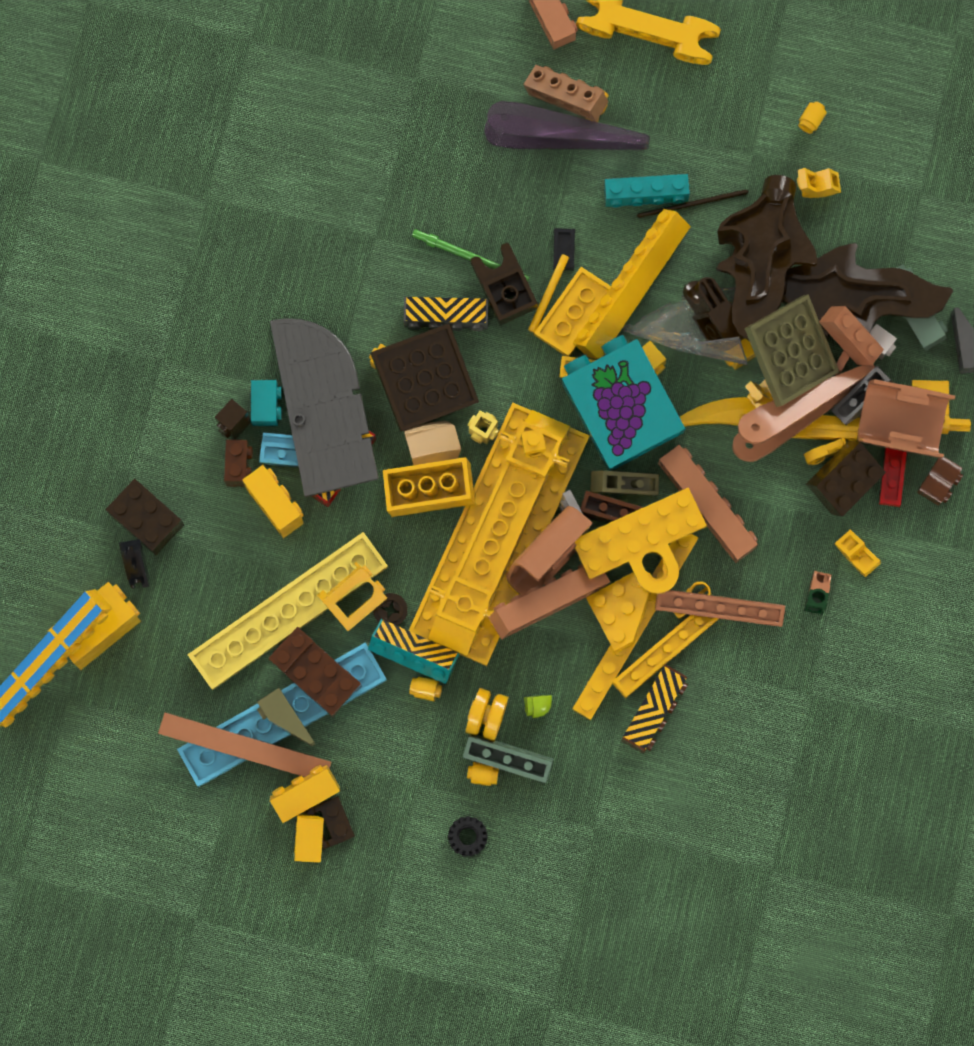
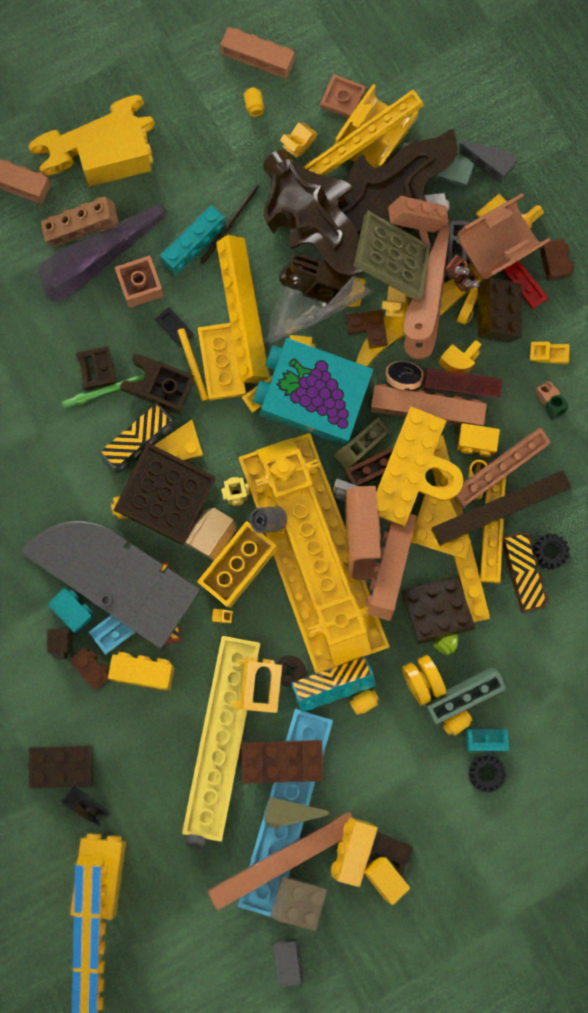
camera: 50 degrees left, 0 degrees up
none -> yellow brick [75,121,153,187]
none -> dark brown plate [76,346,116,391]
none -> nougat brick [115,256,164,308]
none -> yellow wing [154,420,203,461]
none -> dark grey tile [185,834,206,849]
none -> yellow piece [212,609,233,624]
none -> nougat brick [220,27,295,79]
none -> dark grey wheel [250,506,287,533]
none -> dark tan brick [270,876,327,931]
none -> dark grey hinge [273,938,305,987]
none -> yellow plate [303,89,424,176]
none -> nougat tile [320,74,366,118]
none -> yellow piece [335,84,419,168]
none -> reddish brown plate [345,309,388,349]
none -> tile [386,361,423,390]
none -> dark brown plate [401,576,475,644]
none -> clear red brick [423,367,503,398]
none -> dark brown tile [431,470,572,546]
none -> yellow brick [438,340,481,375]
none -> copper piece [444,255,479,292]
none -> yellow brick [456,423,500,457]
none -> teal hinge [466,729,509,751]
none -> black tyre [532,533,570,570]

